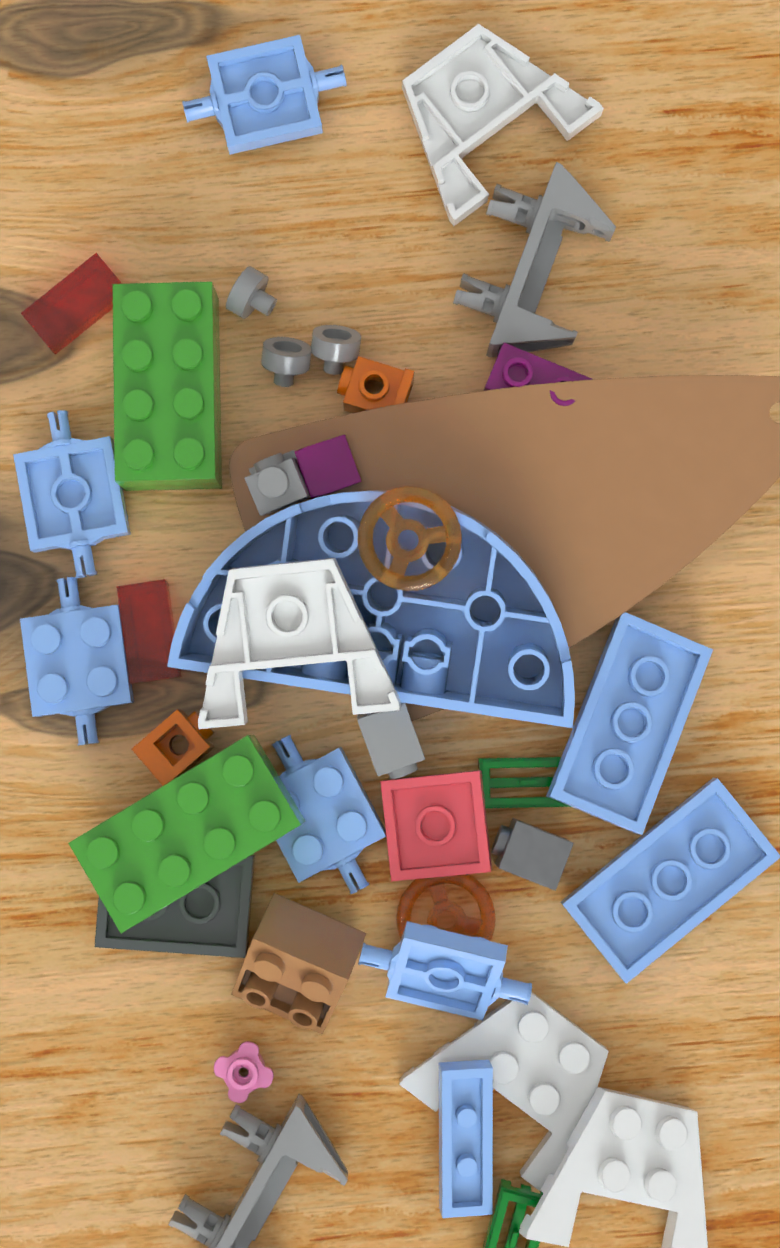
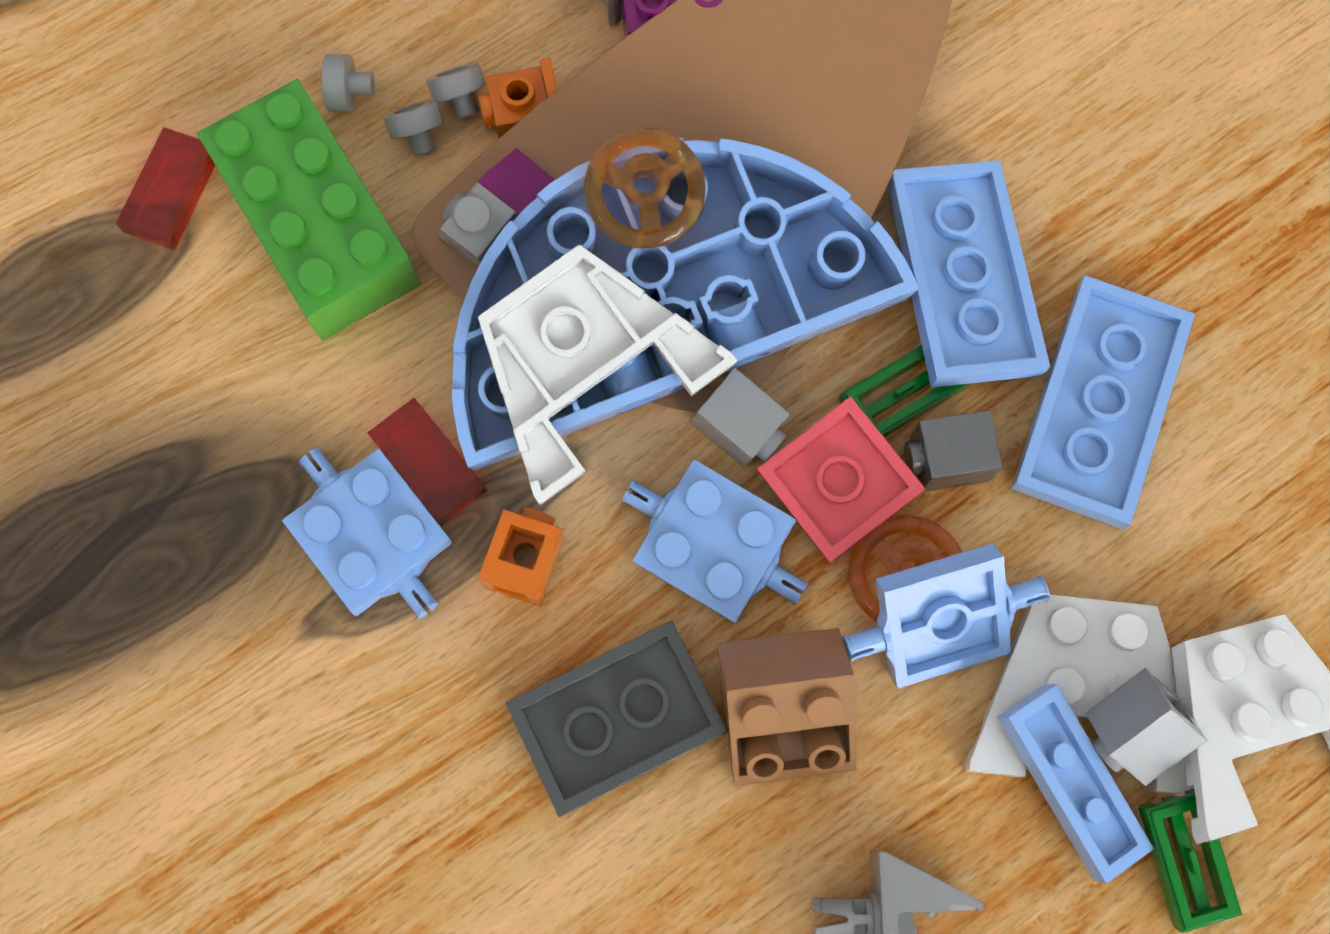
camera: 30 degrees left, 10 degrees down
light blue plate [13,410,131,578] -> none
bright green brick [68,735,305,934] -> none
bright pink plate [214,1041,274,1103] -> none
none -> light grey brick [1086,668,1207,786]

